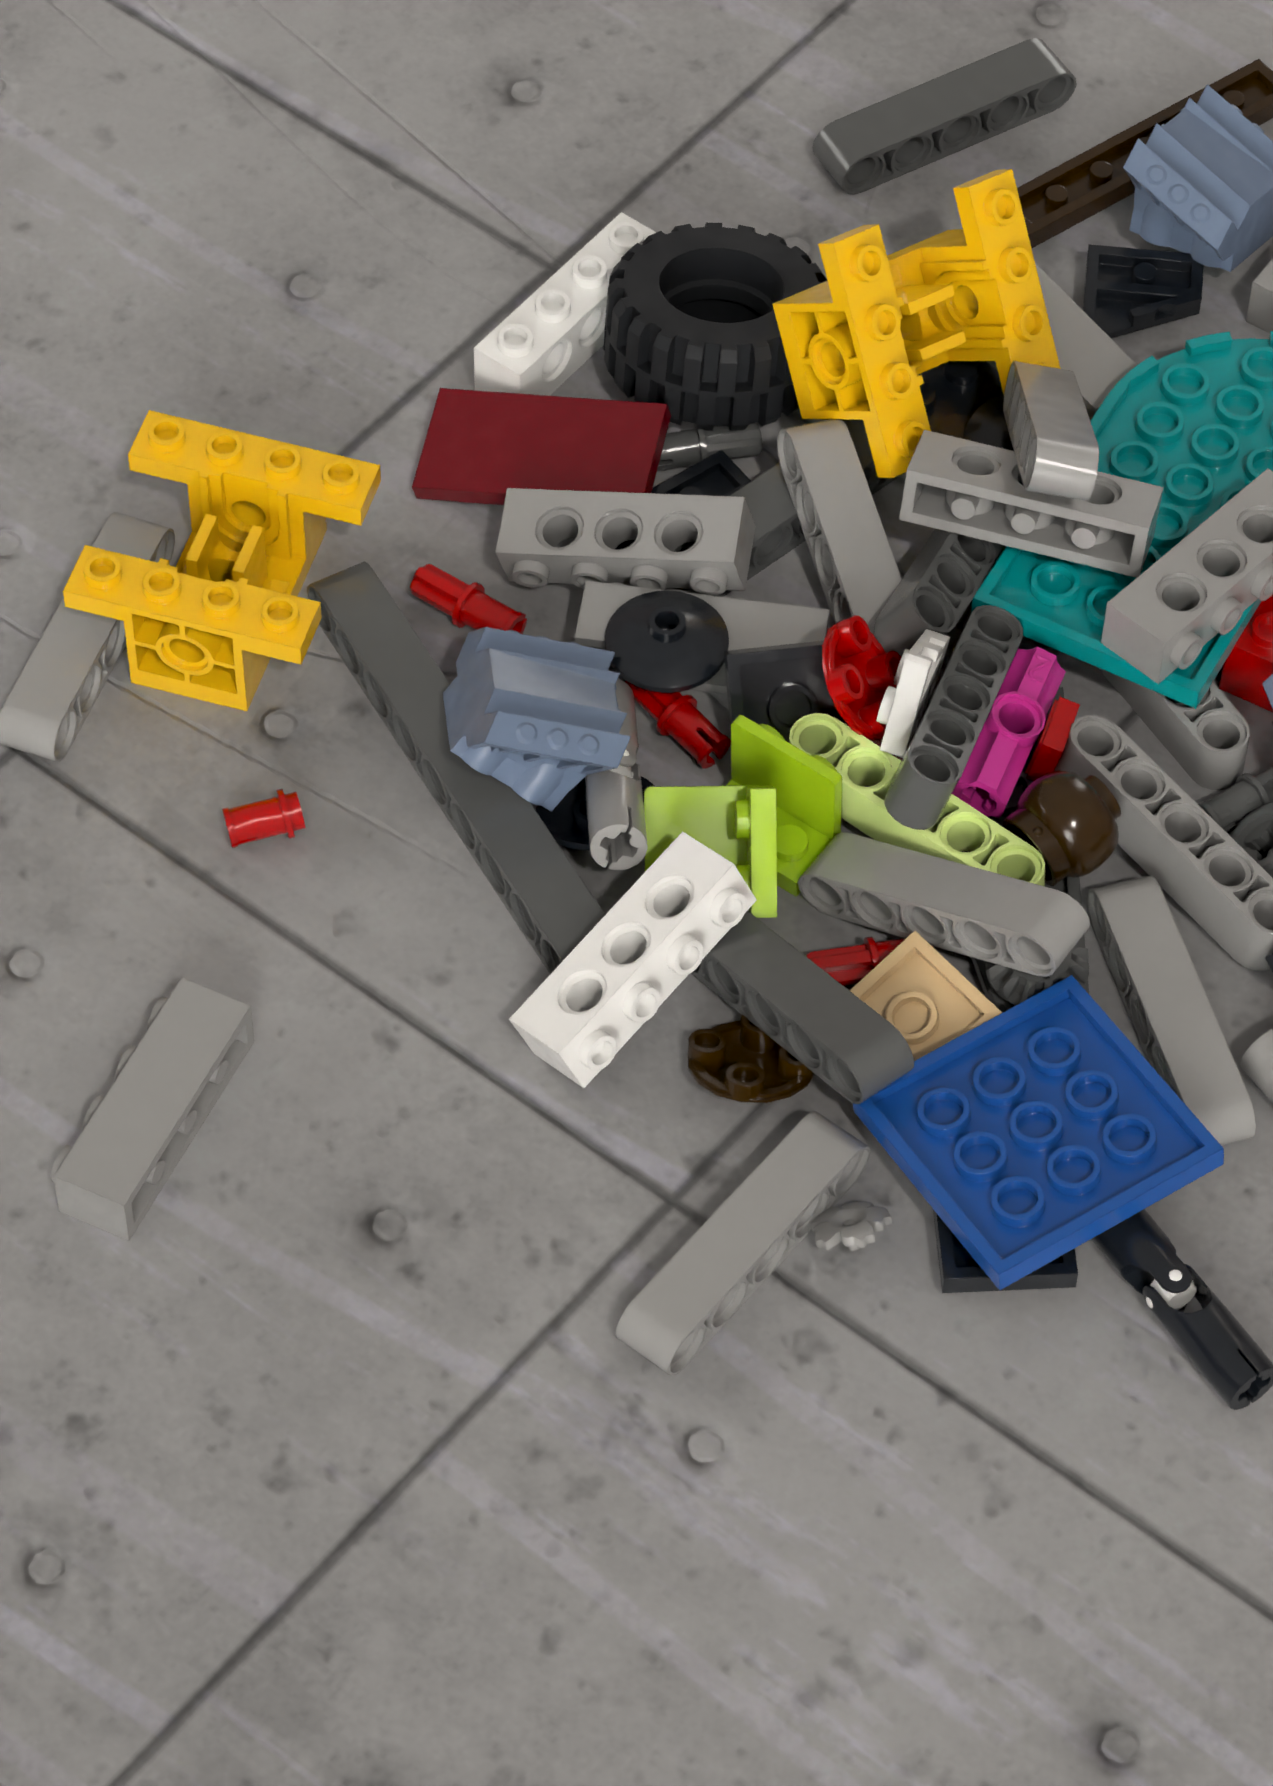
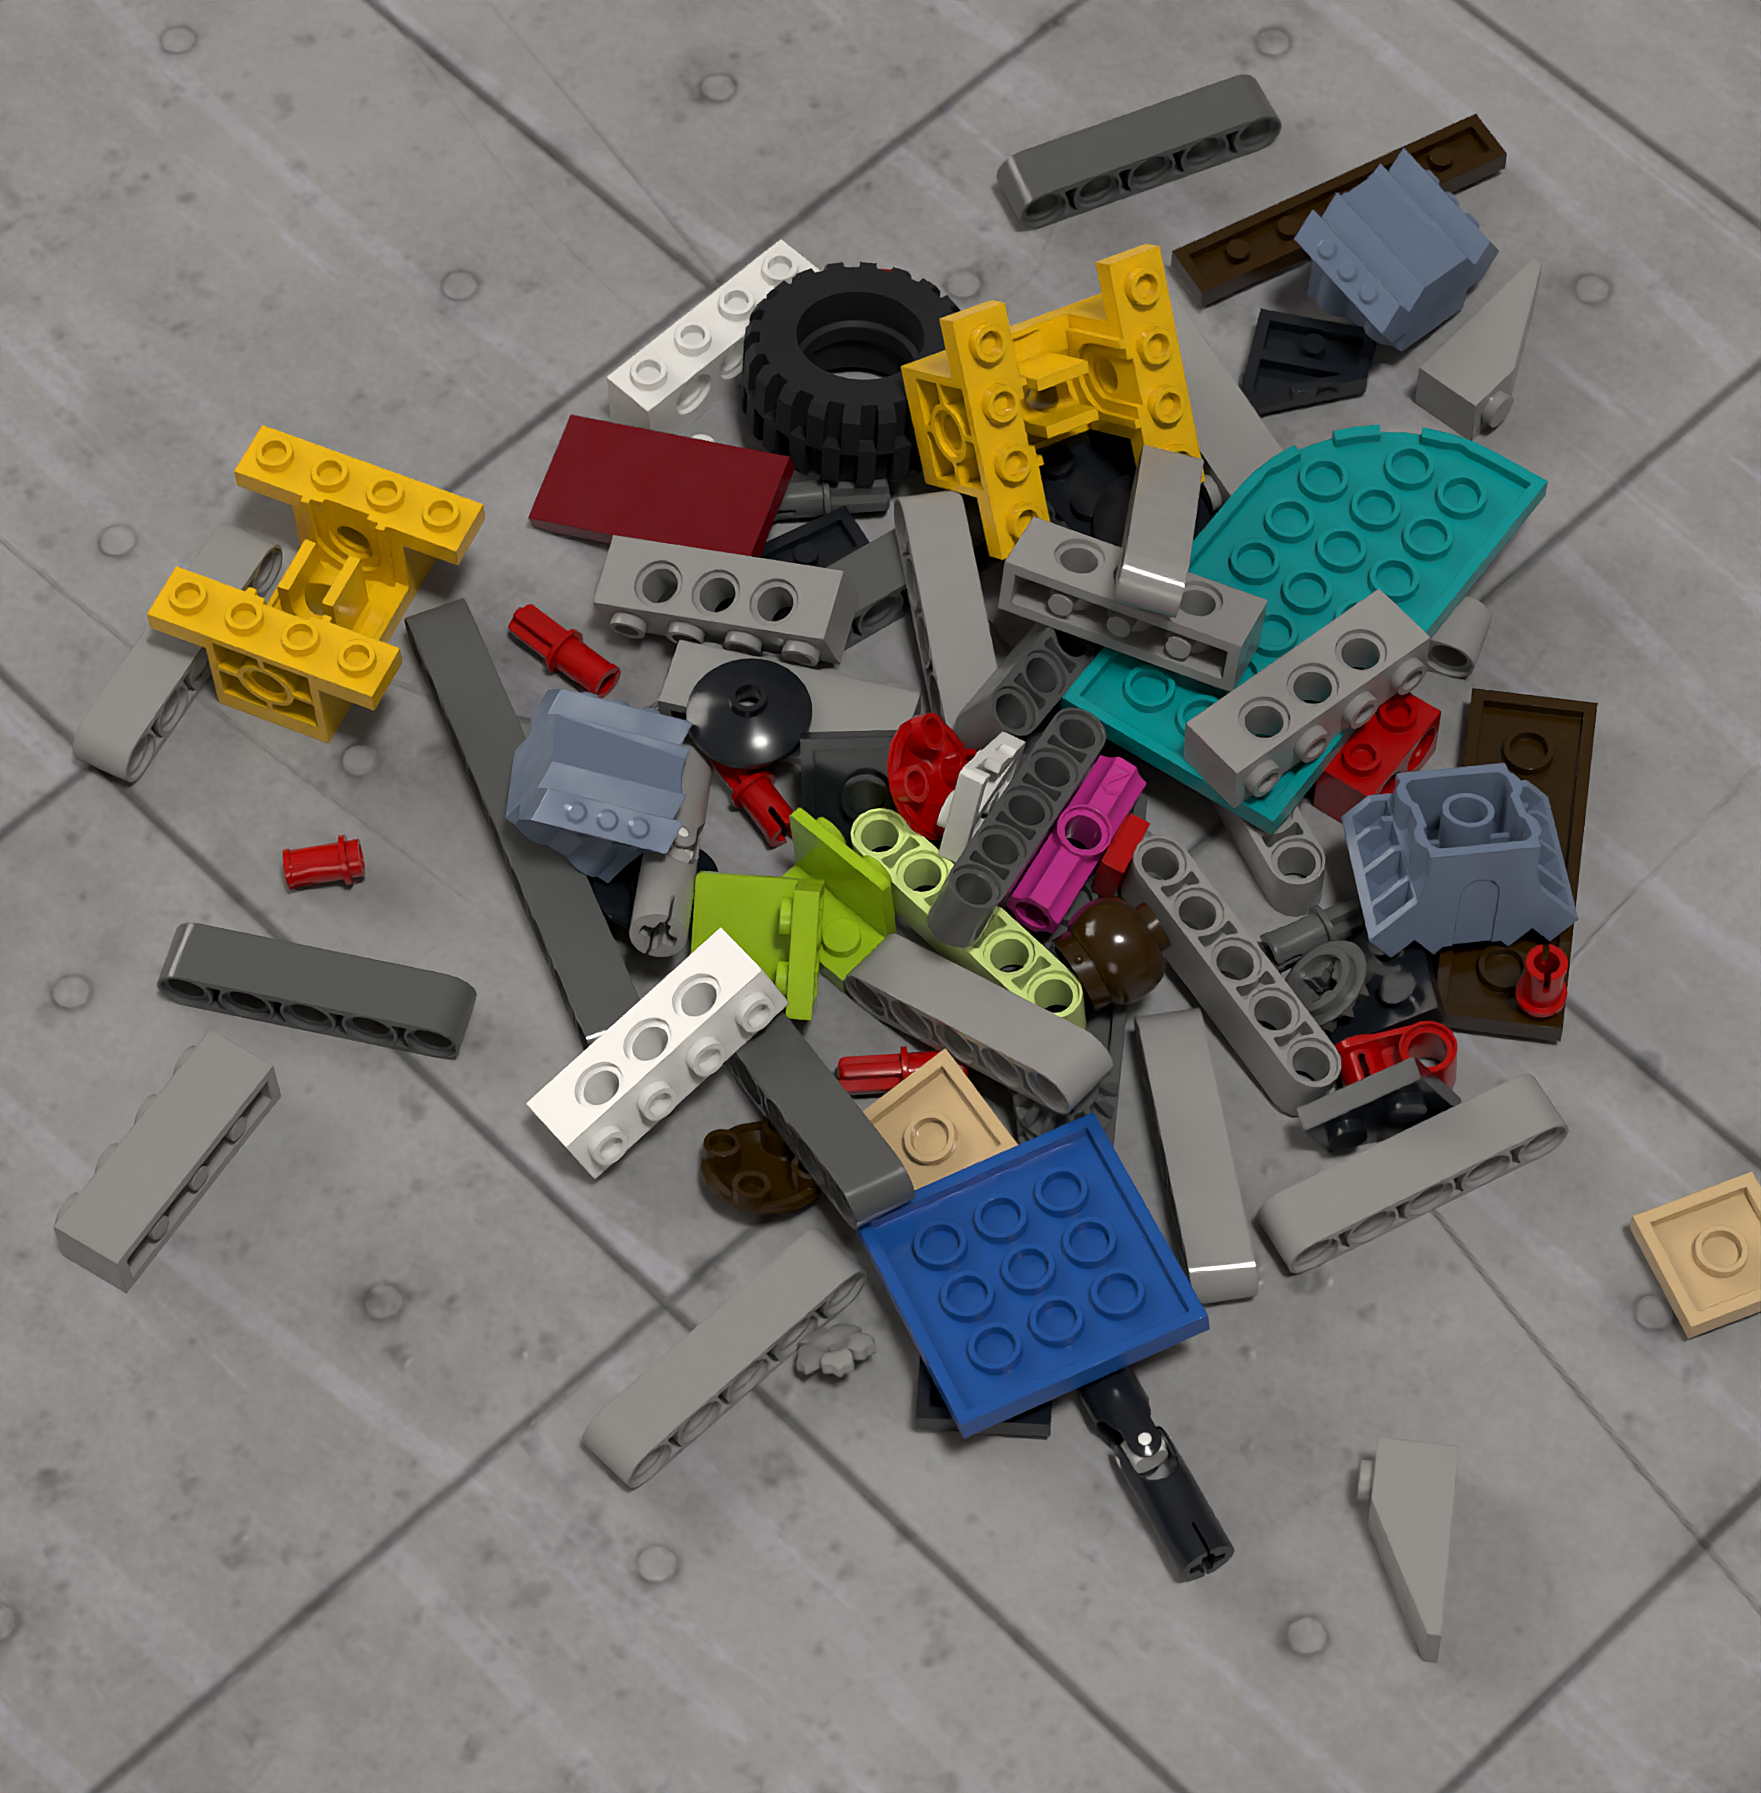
camera: 10 degrees right, 5 degrees up
none -> dark grey beam [157,923,477,1059]

